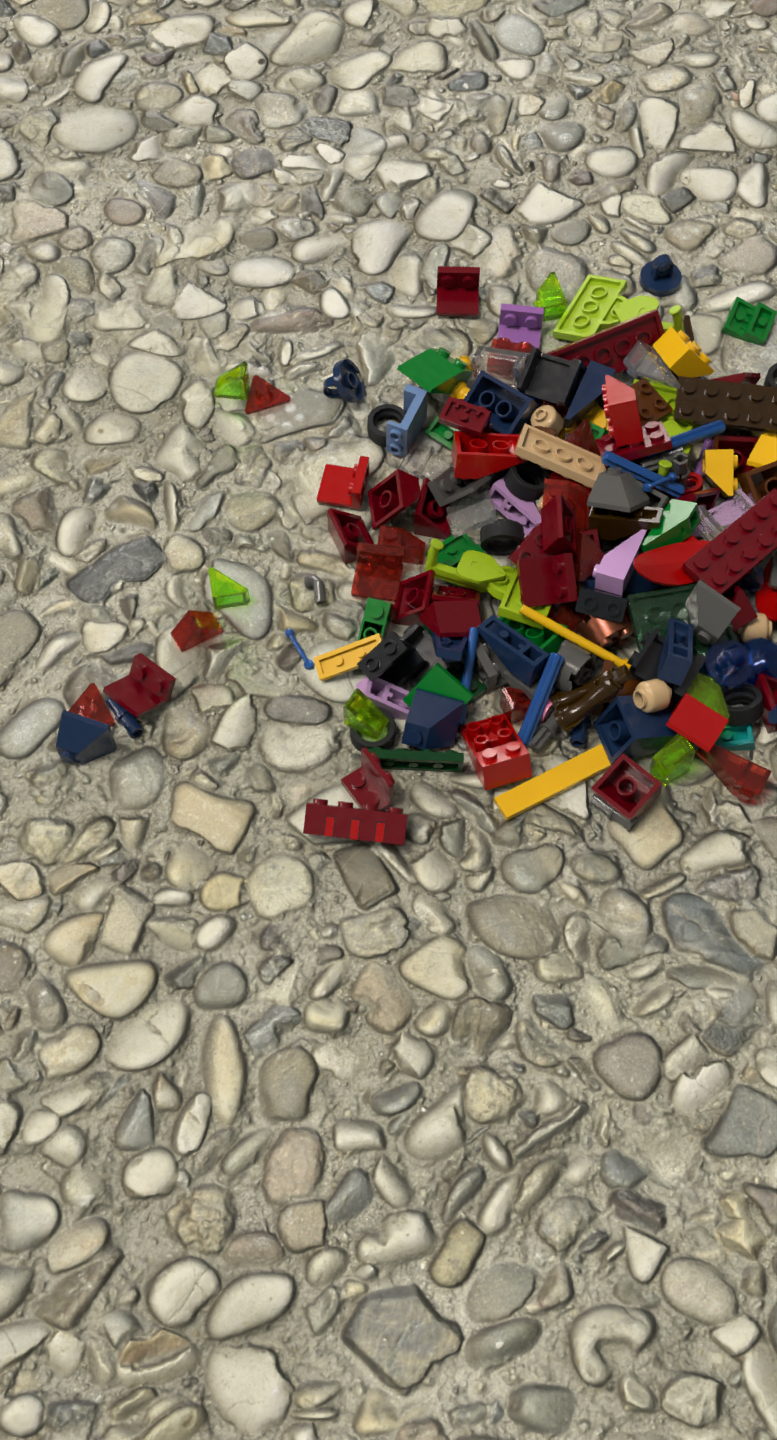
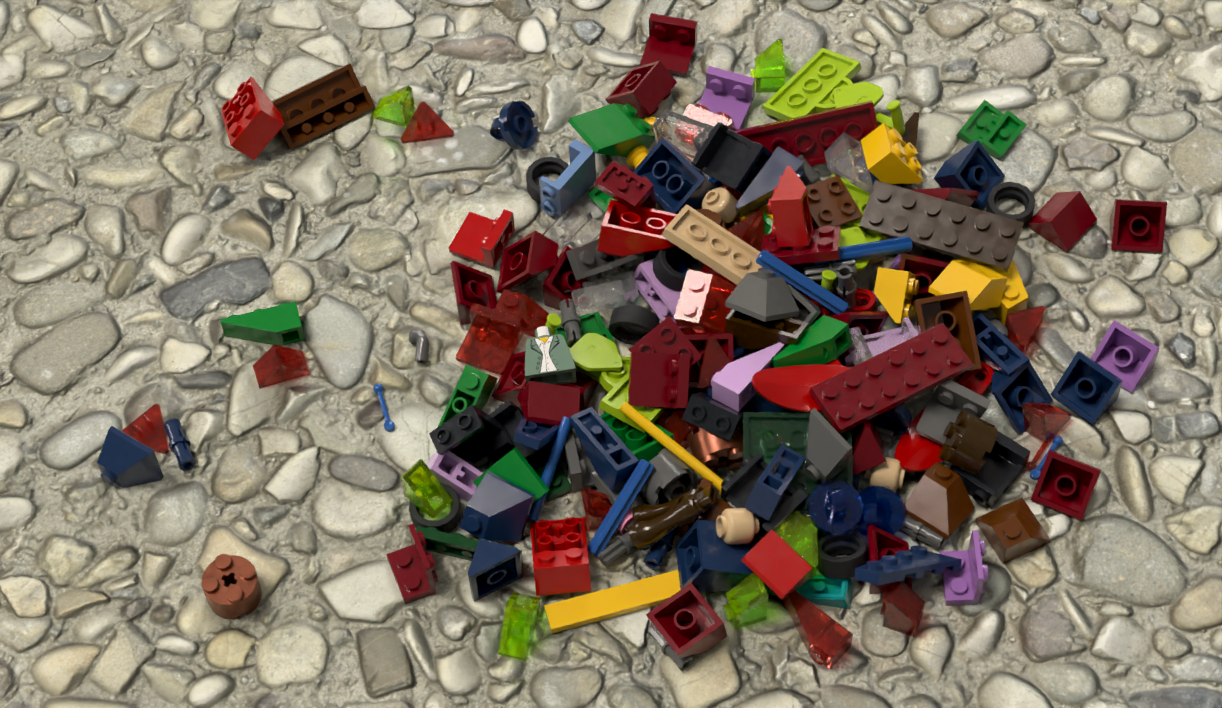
camera: 15 degrees right, 5 degrees down
dark red bracket [103,653,176,717] -> none
clear neon green slope [208,567,250,610] -> none
dark red brick [303,798,409,845] -> none
yellow plate [313,633,383,681] -> none
dark red slope [541,494,578,557] -> none
dark blue tile [639,254,682,297] -> none
blue hinge [642,472,677,492] -> none
none -> copper brick [202,554,262,619]
none -> green slope [220,302,305,346]
none -> red slope [221,76,284,160]
none -> reddish brown slope [272,64,375,150]
none -> dark blue slope [468,539,523,602]
none -> clear neon green slope [498,592,541,660]
none -> sand green torso [525,326,577,385]
none -> dark grey pin [559,299,582,348]
none -> dark red slope [605,61,677,117]
none -> dark blue slope [934,140,1005,210]

